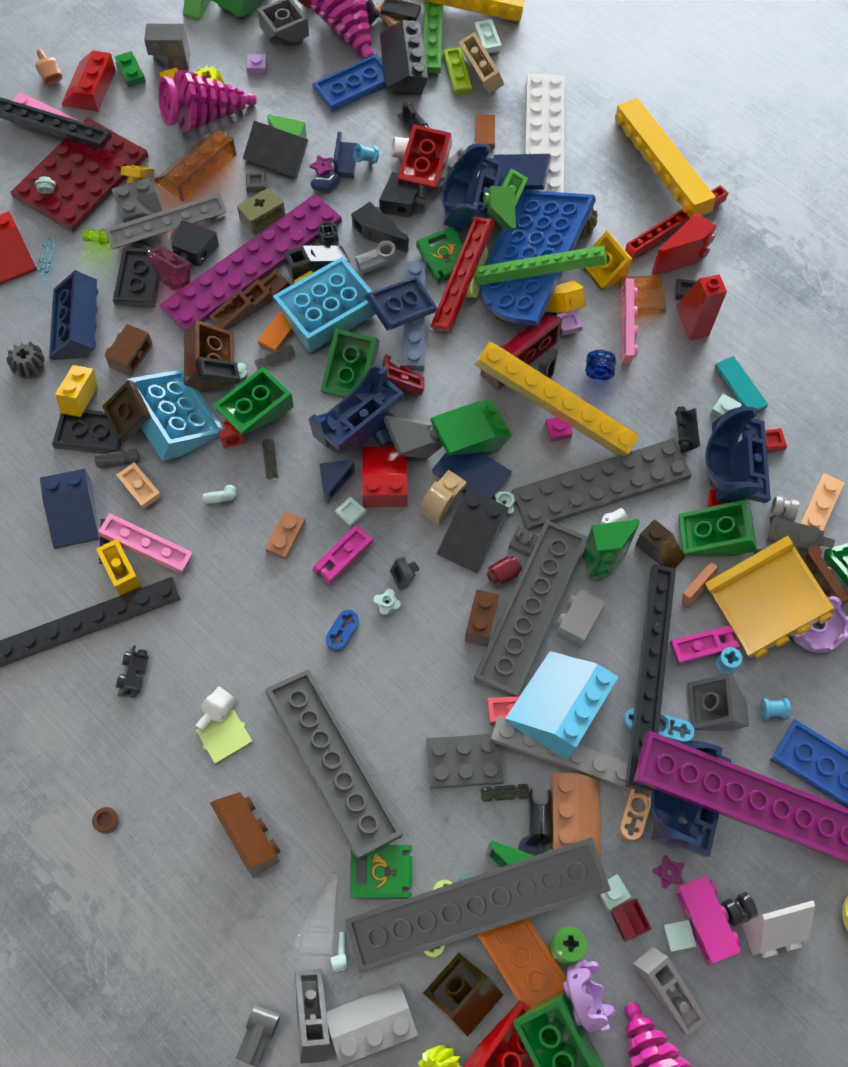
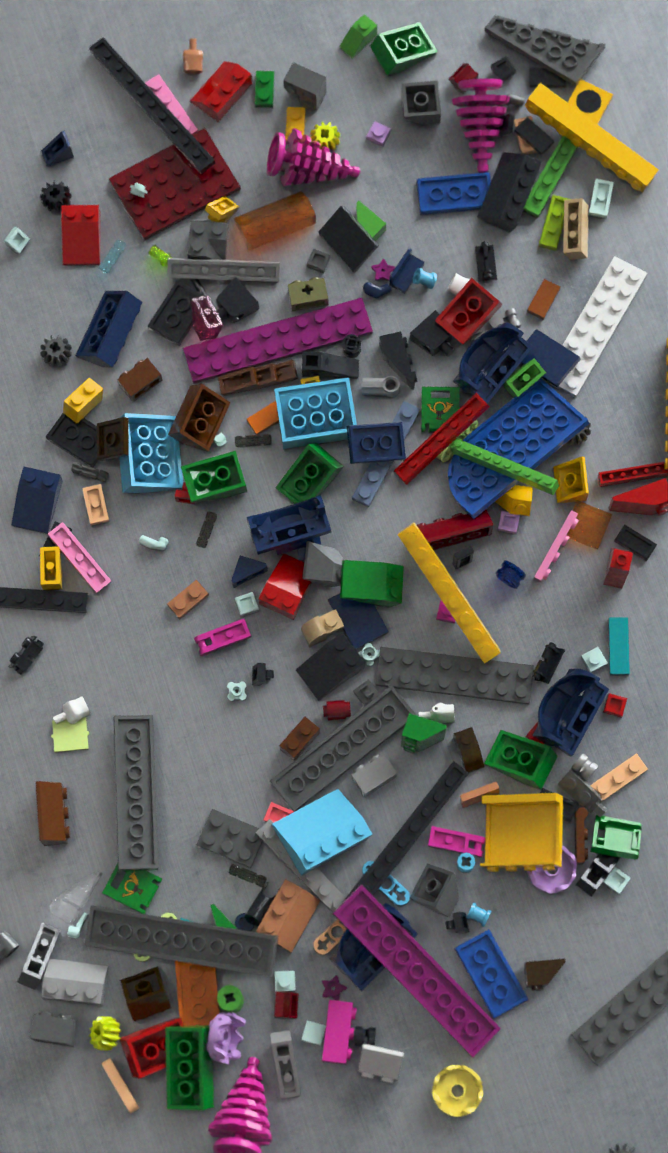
camera: 30 degrees right, 10 degrees up
black tile [195,357,241,384] -> none
blue beam [326,610,359,653] -> none
dark red wing [382,354,425,396] -> none
bright green slope [483,186,516,232] -> none
none -> black tile [445,912,469,934]

